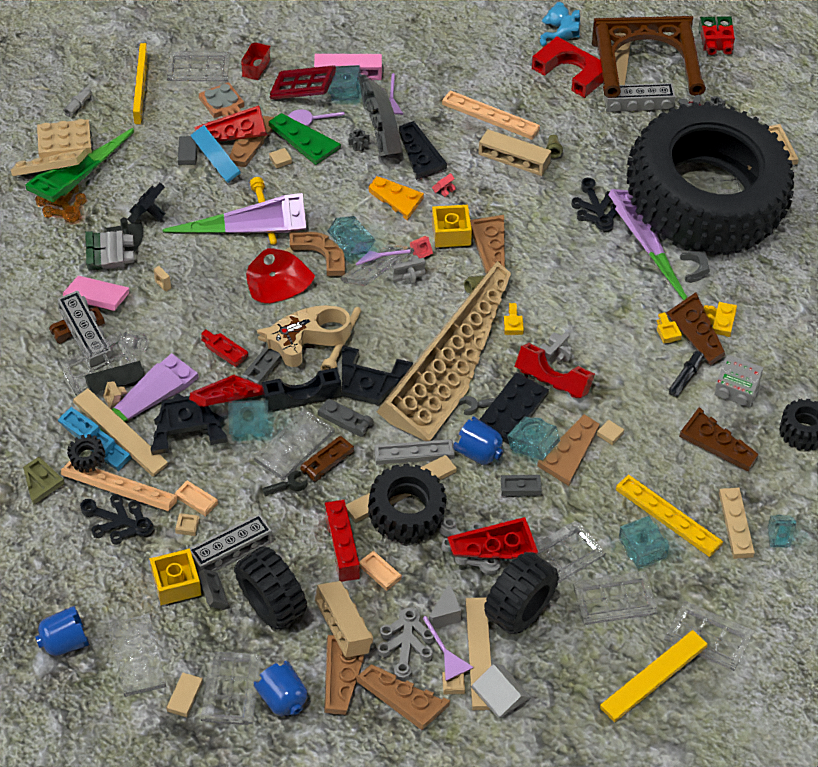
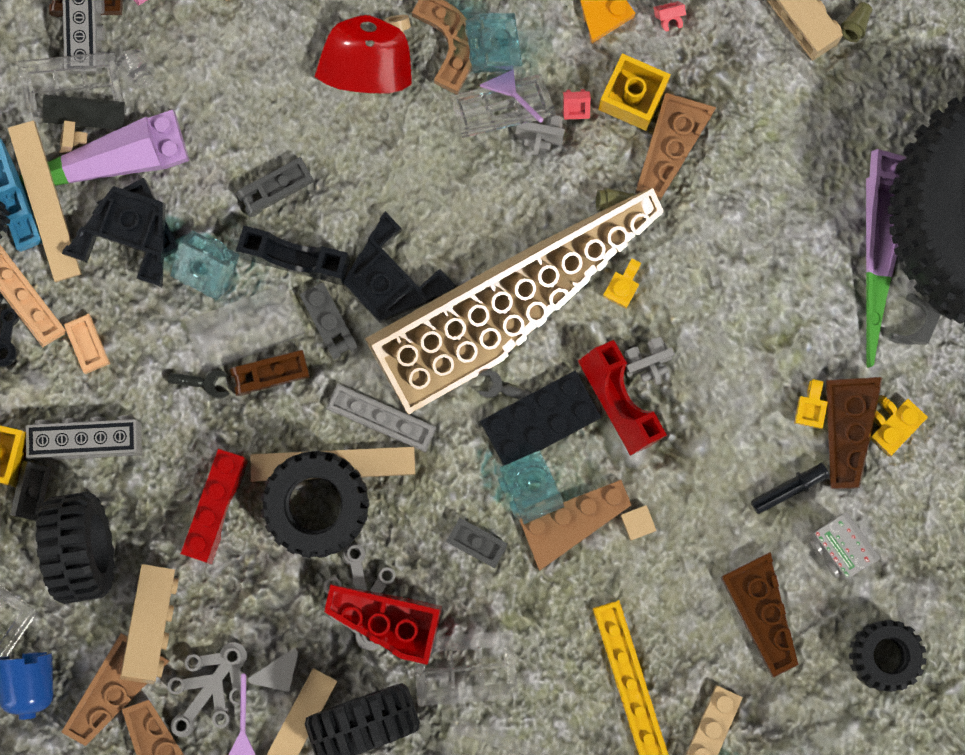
camera: 30 degrees right, 30 degrees up
tan tile [175,513,200,536] -> none
red wing [189,374,262,407] -> none
red hinge [201,329,249,367] -> none
tan animal [257,305,351,367] -> none
tan piece [320,307,361,370] -> none
light nougat tile [359,551,402,591] -> none
blue cylinder [453,416,503,465] -> none
black plant [571,178,619,231] -> none
clear light blue brick [619,516,669,569] -> none

